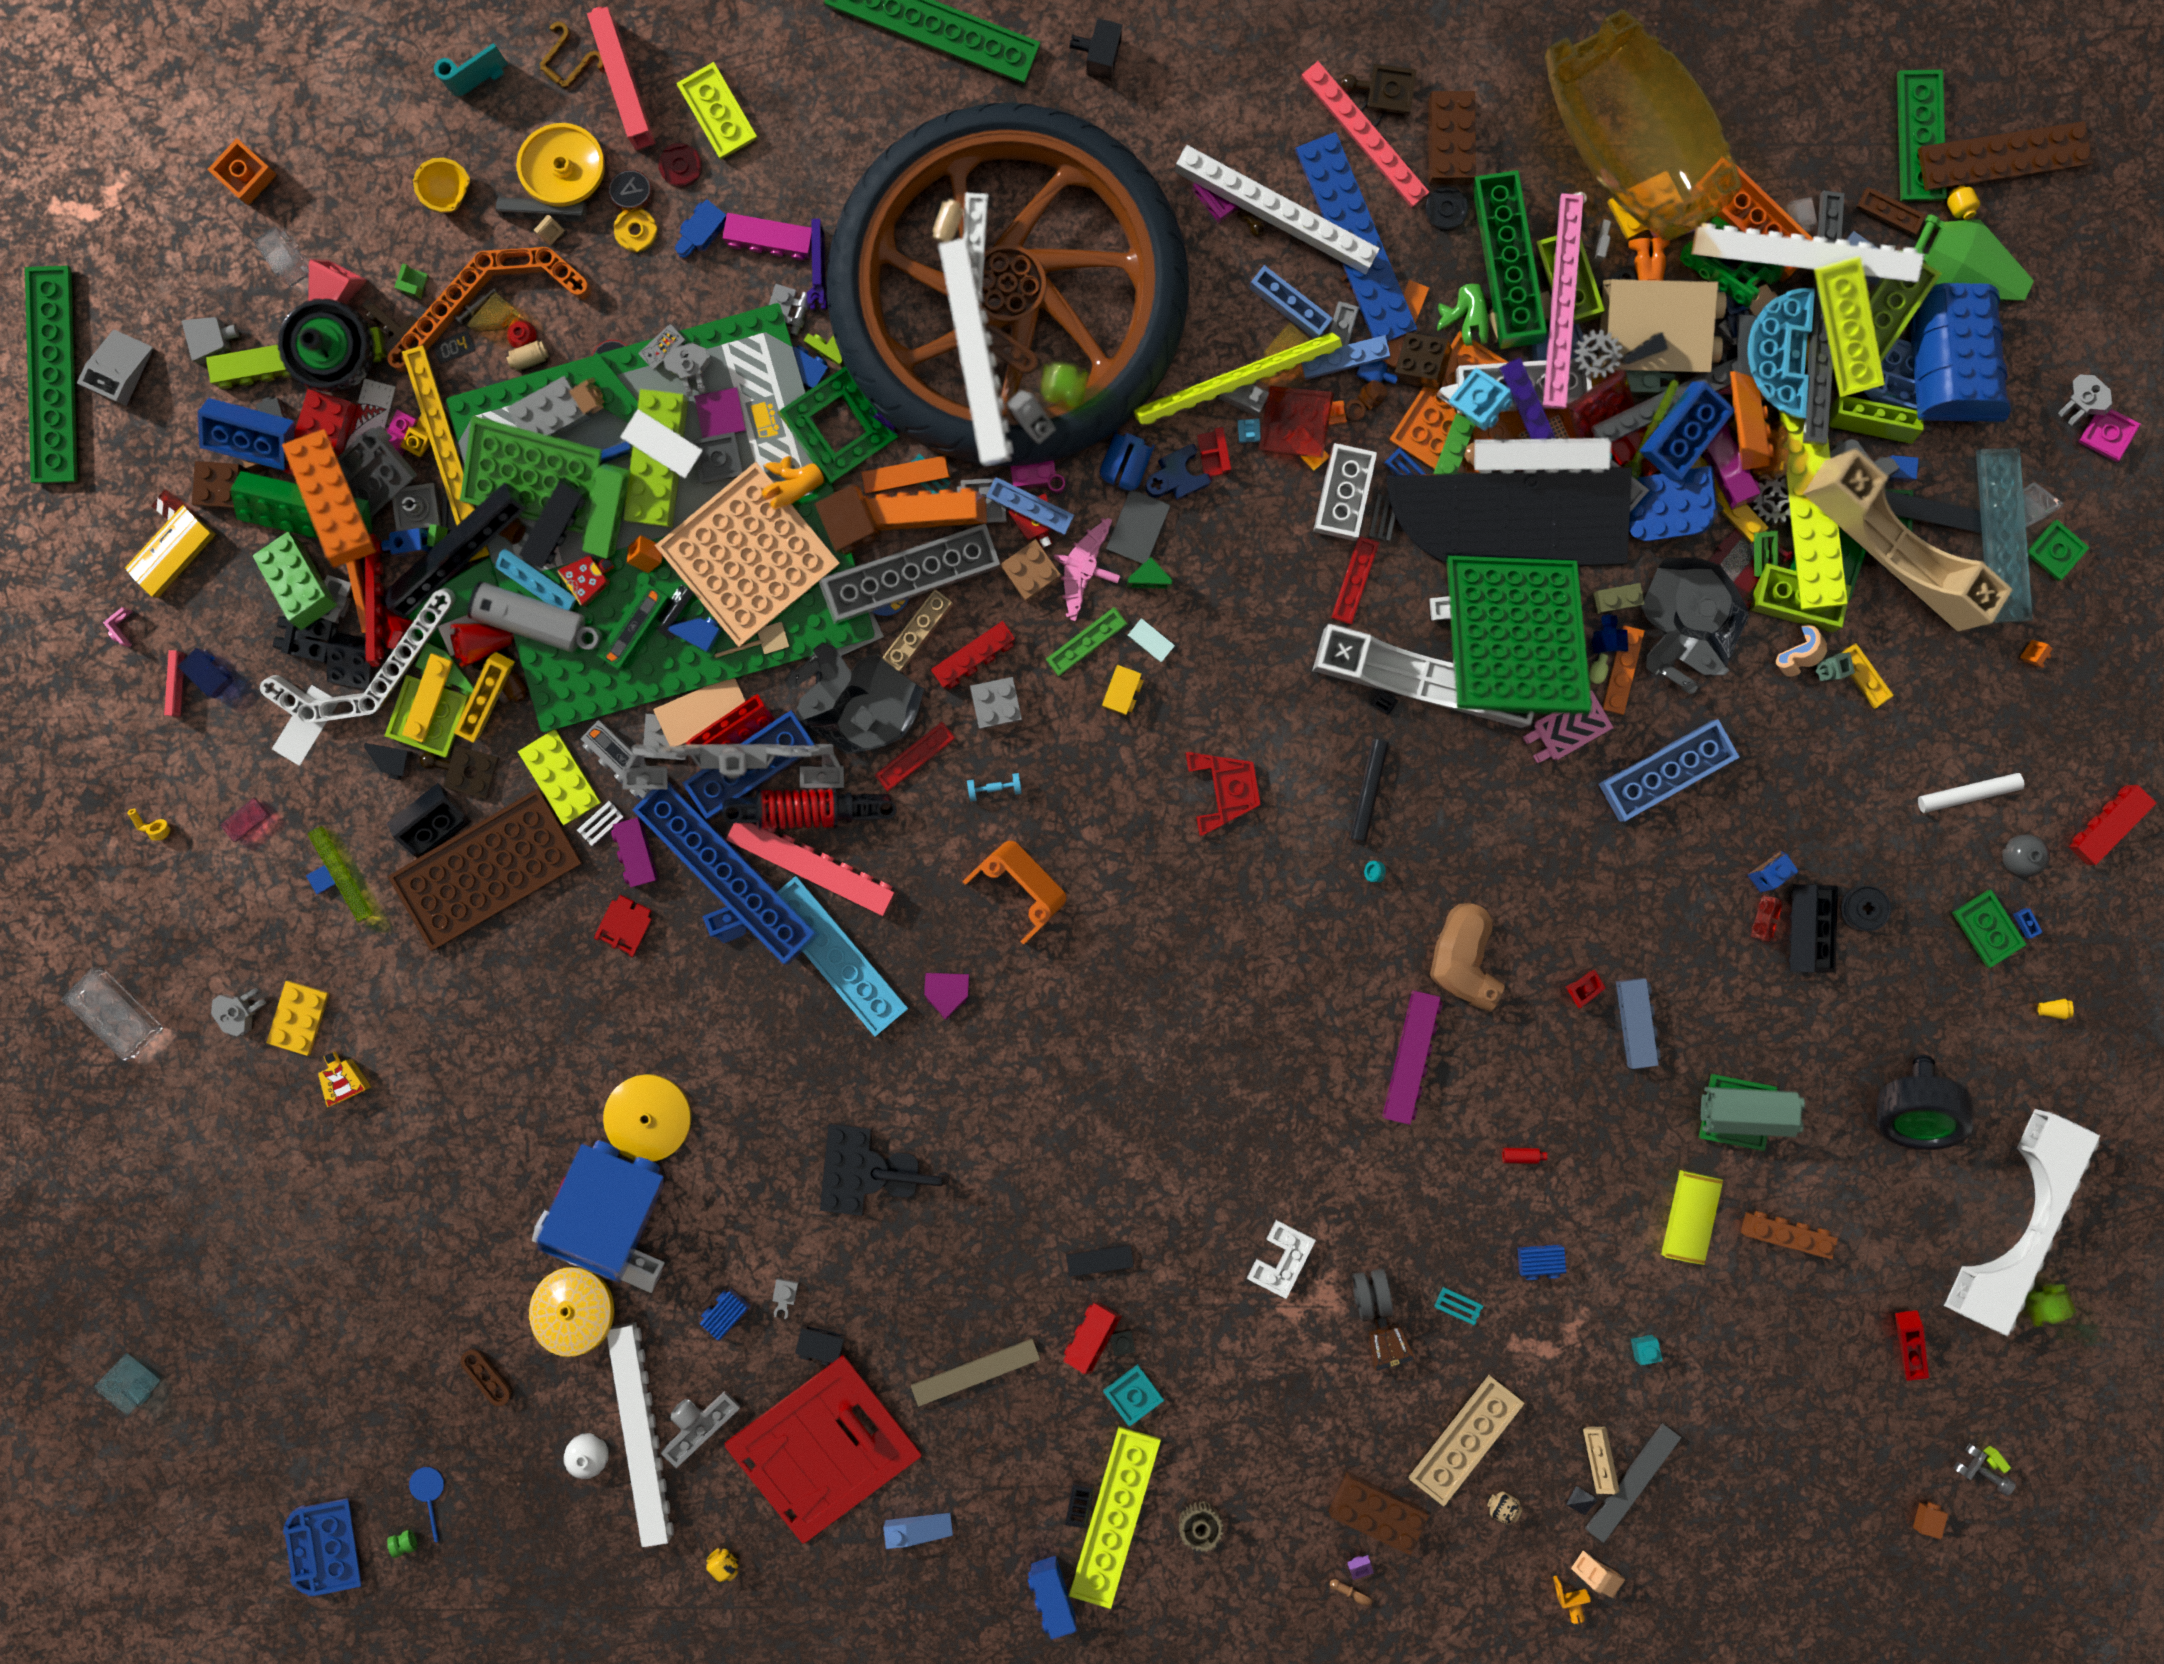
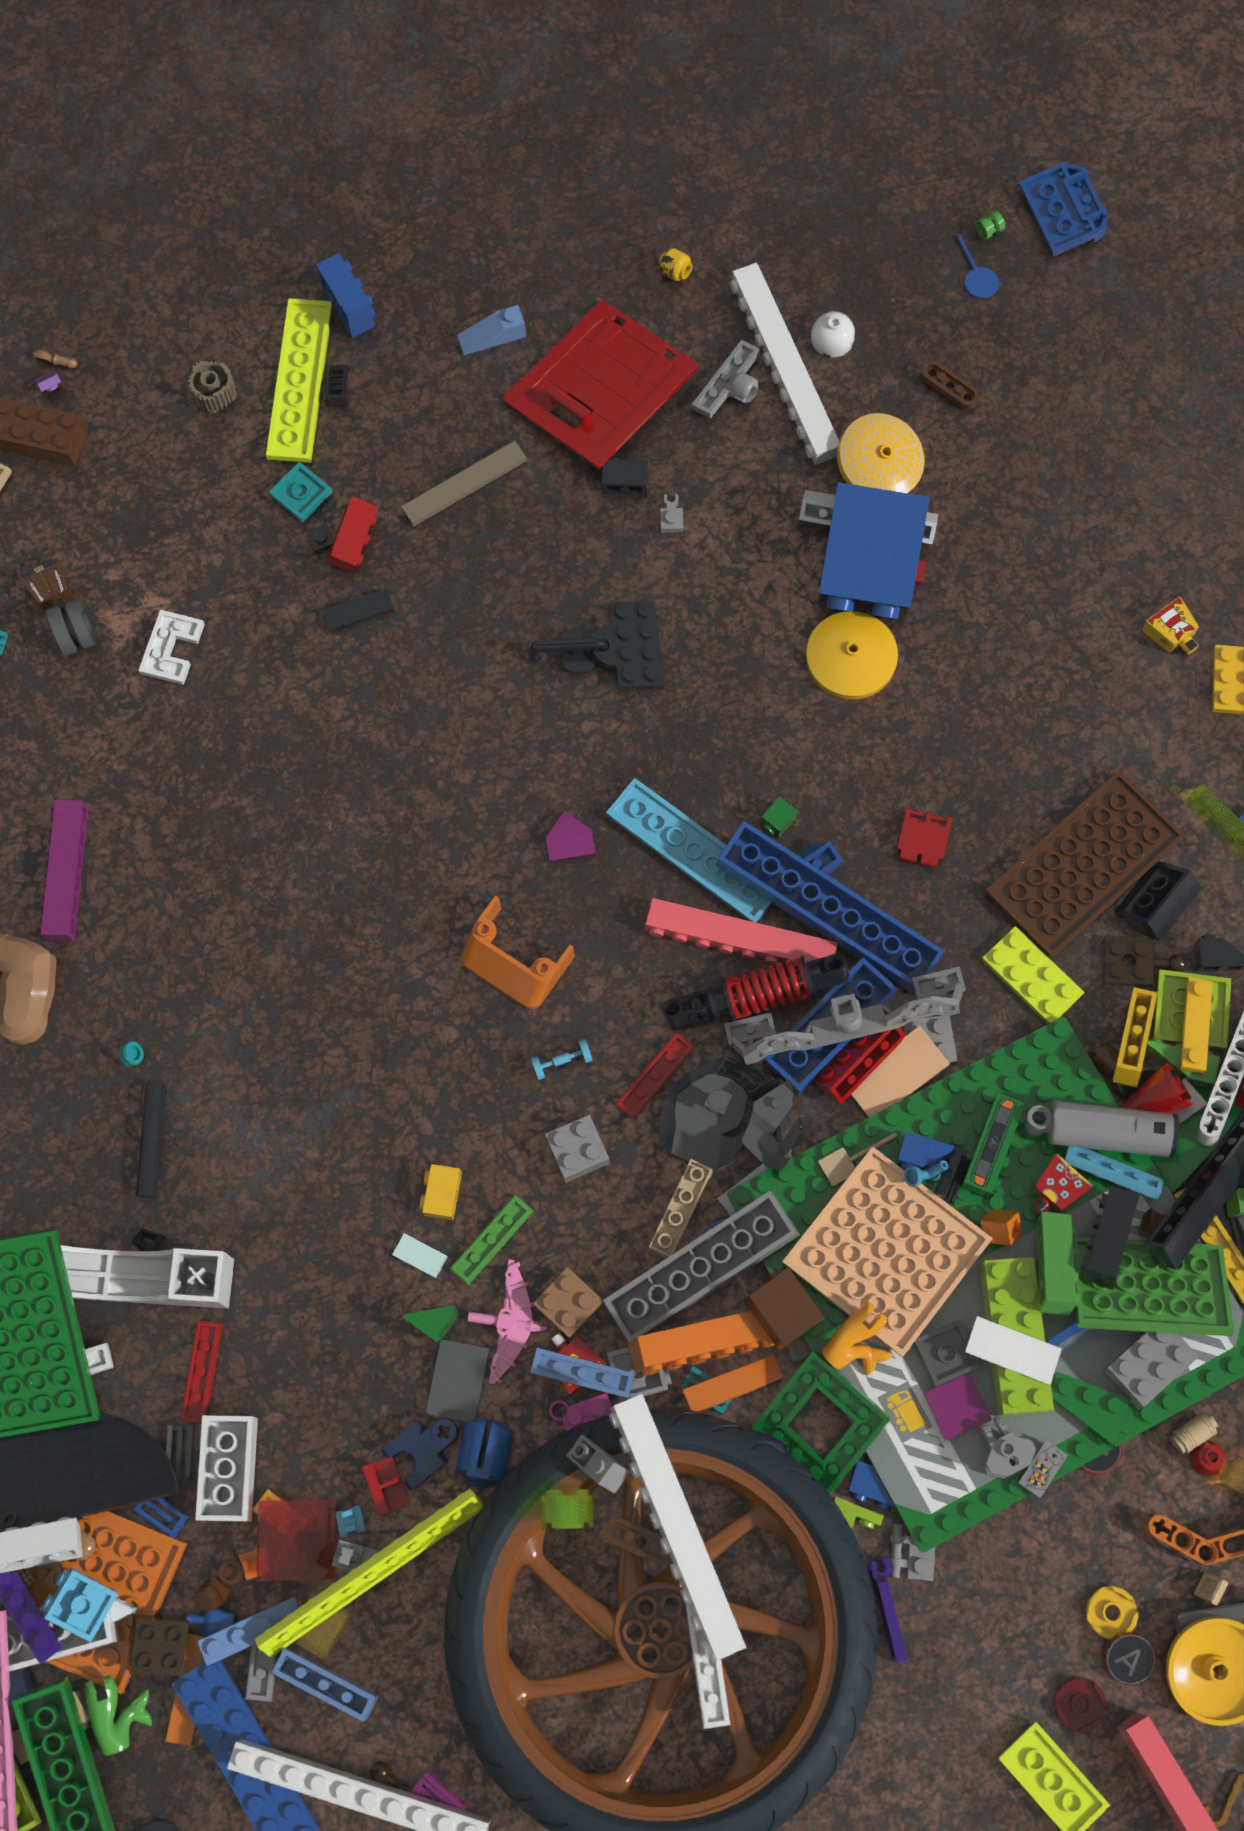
camera: 170 degrees right, 15 degrees down
medium nougat brick [569,377,604,414] -> none
white tile [577,801,624,846] -> none
light grey brick [581,720,652,799] -> none
magenta brick [611,817,659,887] -> none
blue hinge [674,199,727,259] -> none
blue brick [700,1288,751,1341] -> none
dark pink brick [723,213,812,261] -> none
red brick [931,621,1016,690] -> none
tan head [932,200,964,243] -> none
red wing [1185,752,1261,836] -> none
bright green plate [1433,413,1475,474] -> none
none -> green brick [761,797,798,838]
none -> dark azure piece [904,1160,948,1187]

